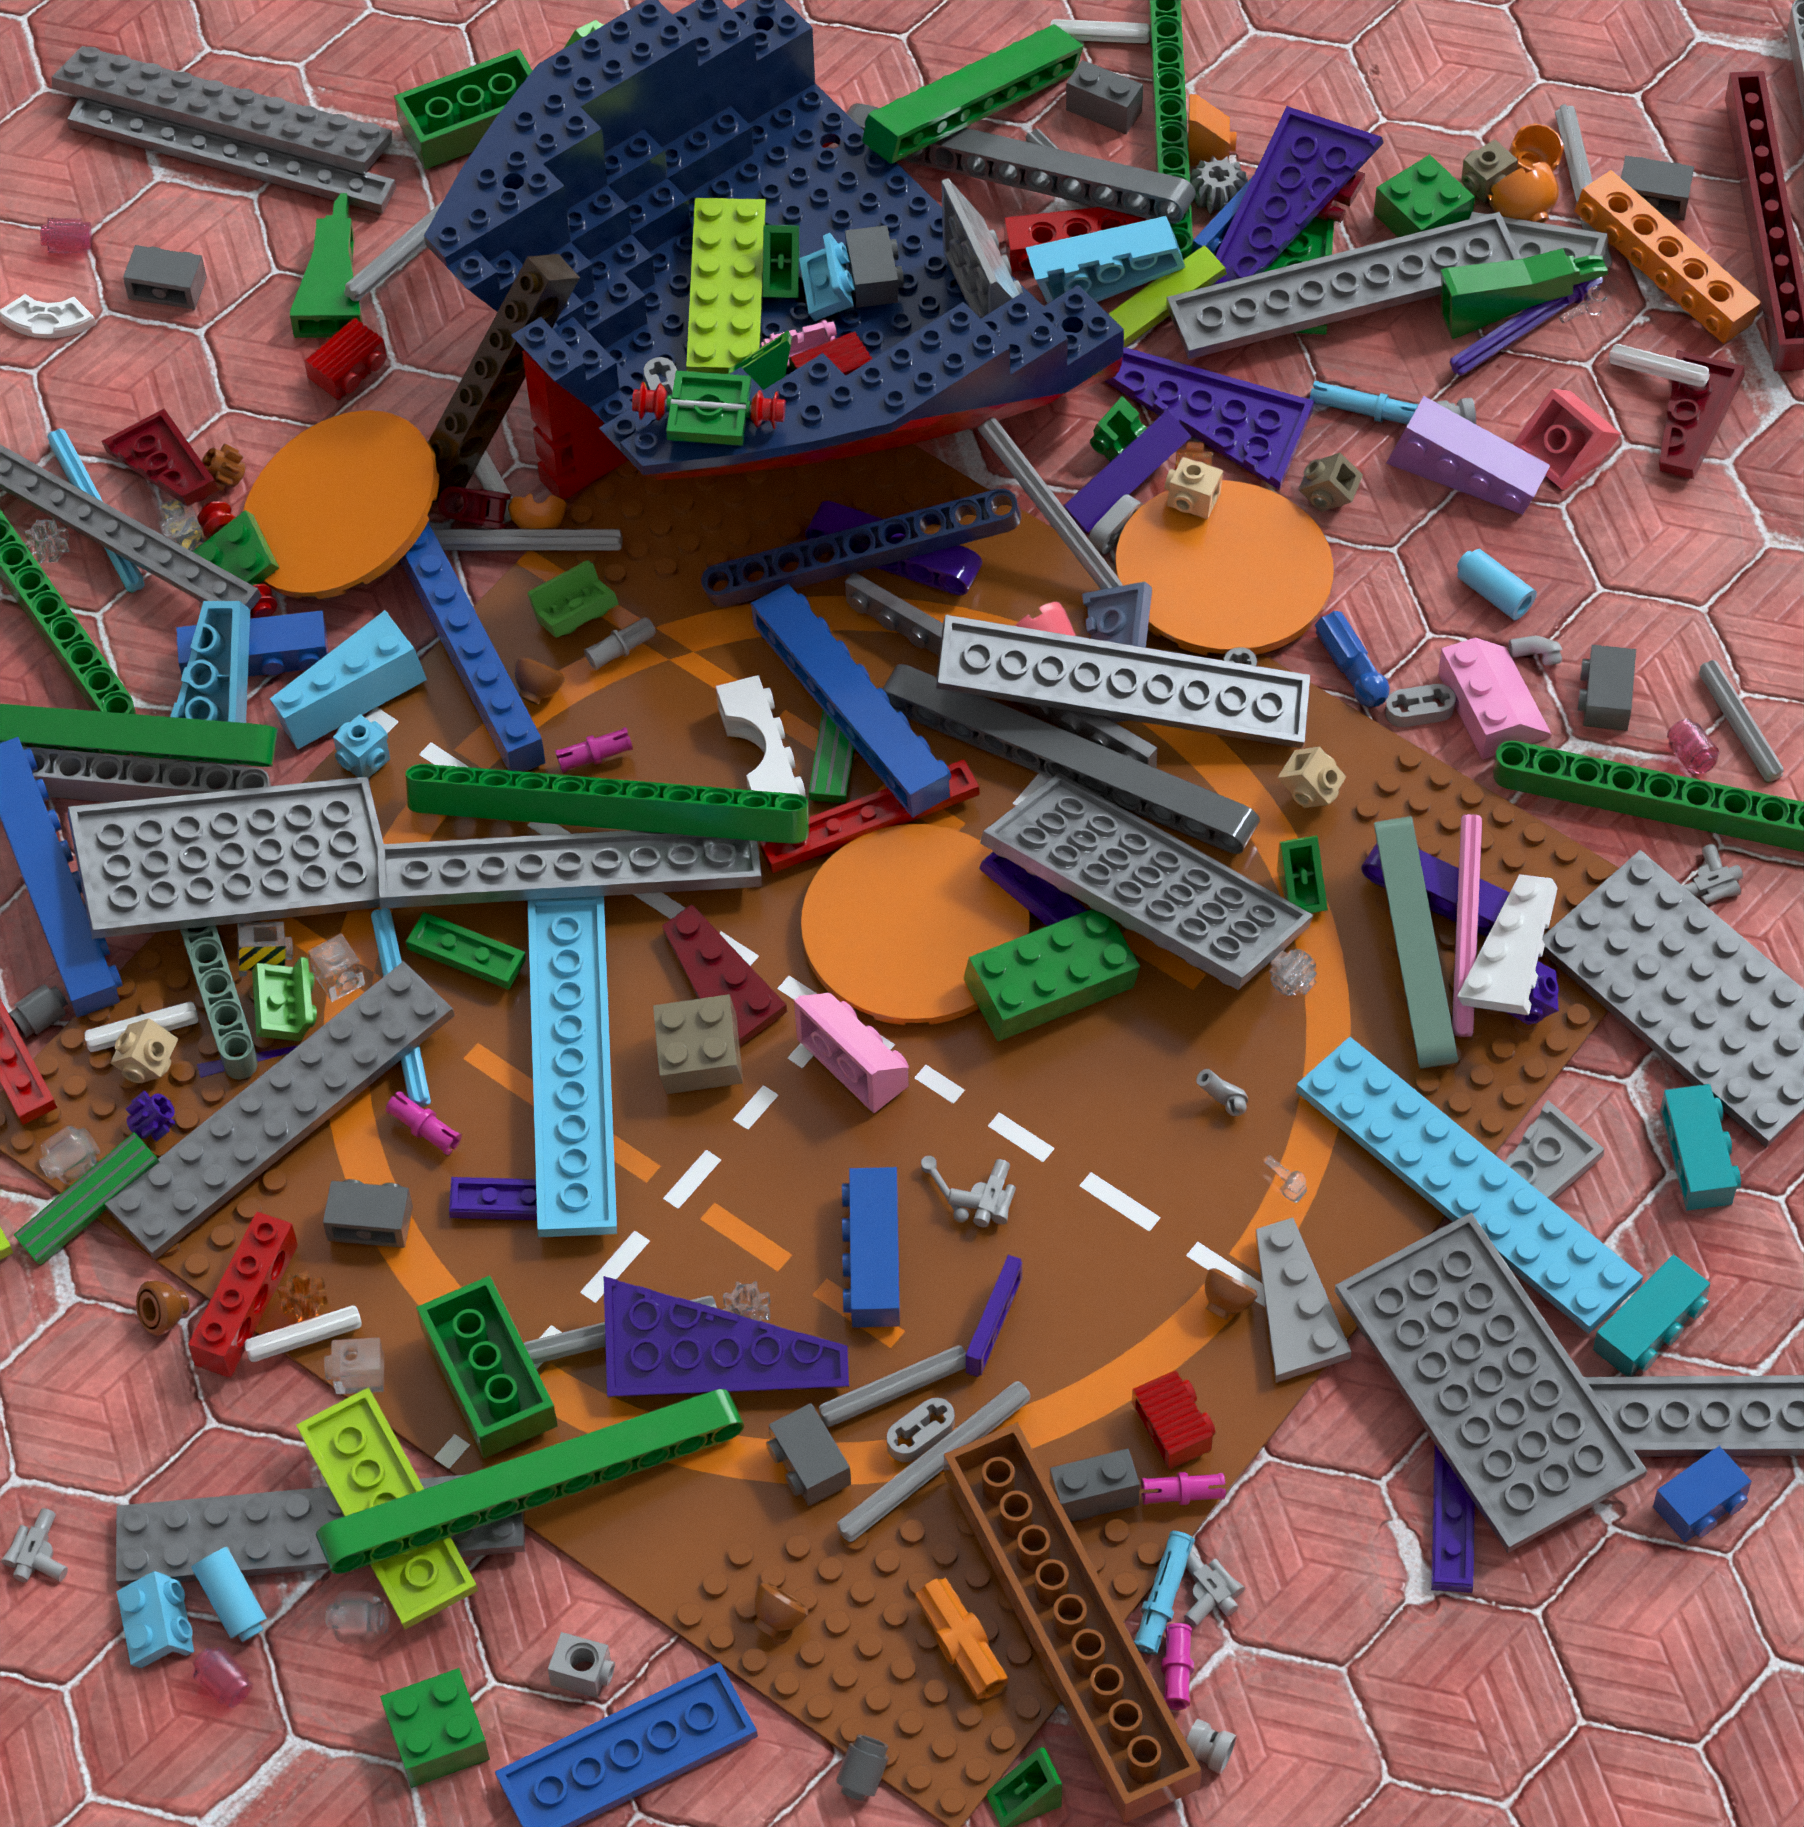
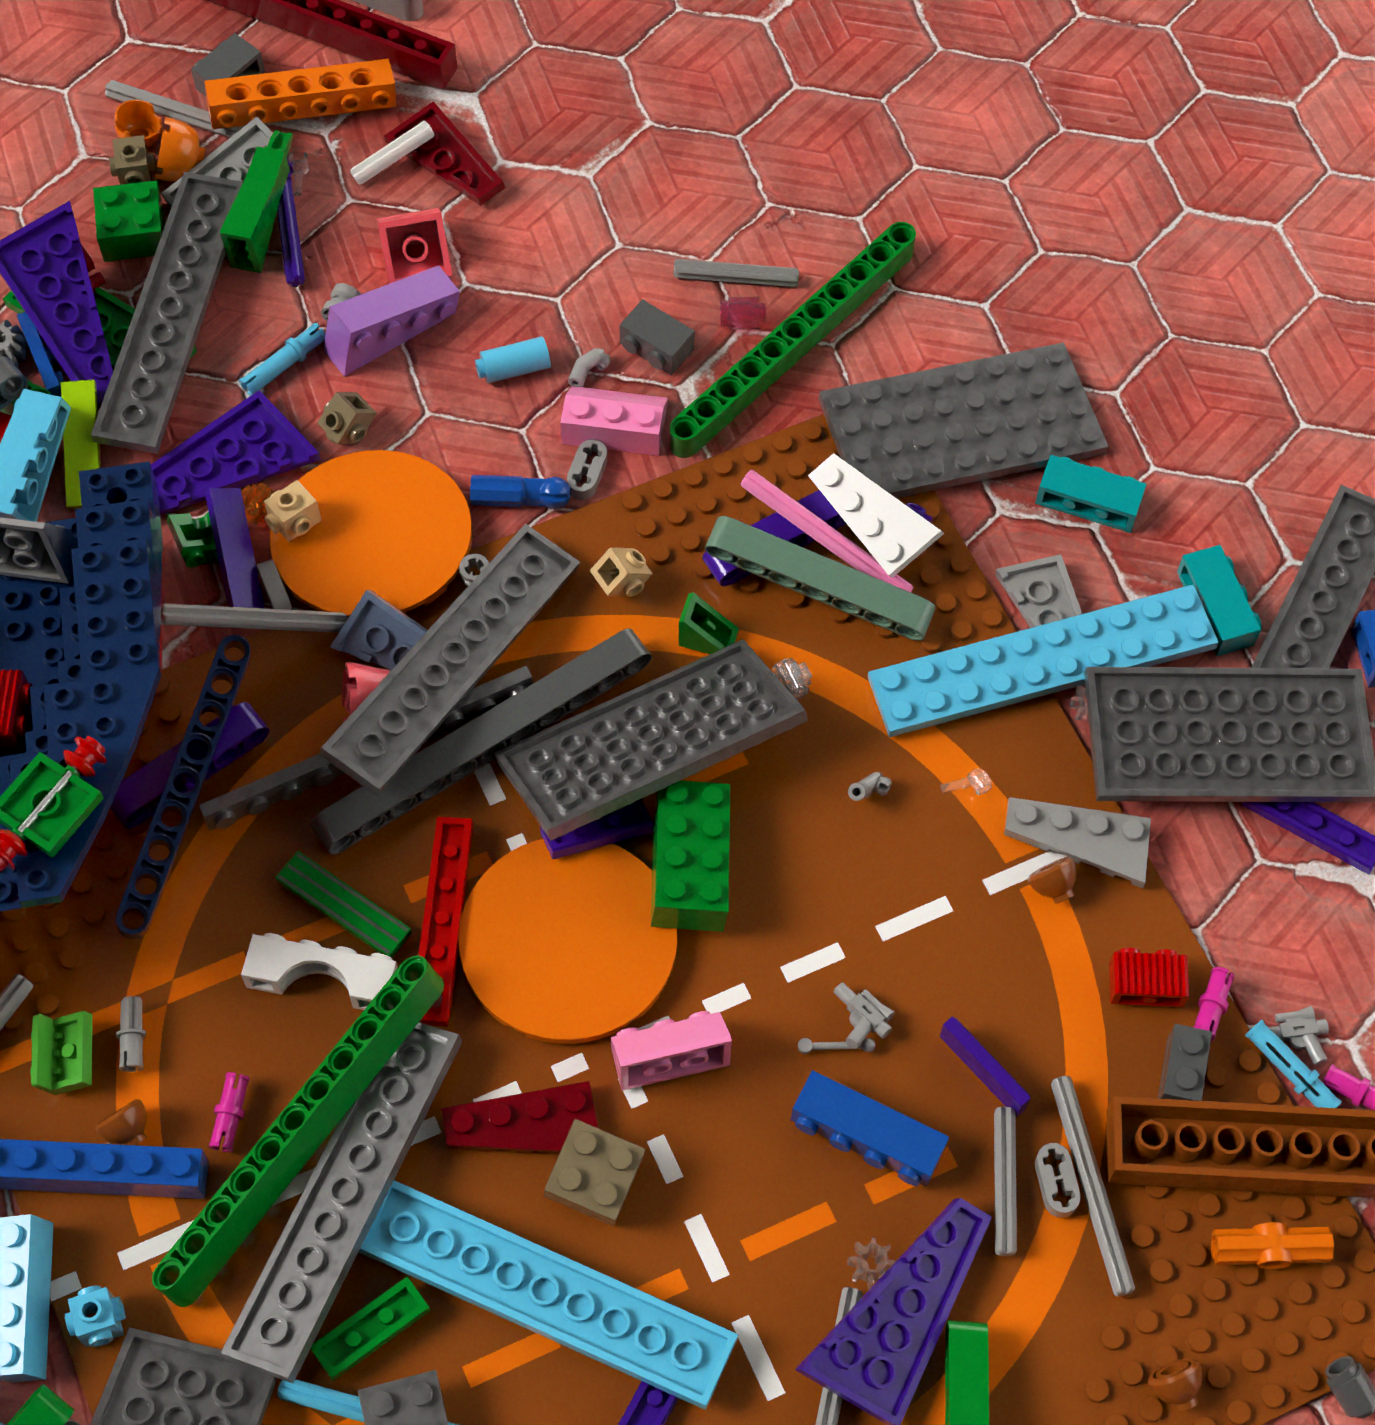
camera: 65 degrees left, 5 degrees up
blue brick [751,584,952,818] -> none
dark grey brick [766,1403,851,1506] -> none
light grey piece [1682,844,1743,905] -> none

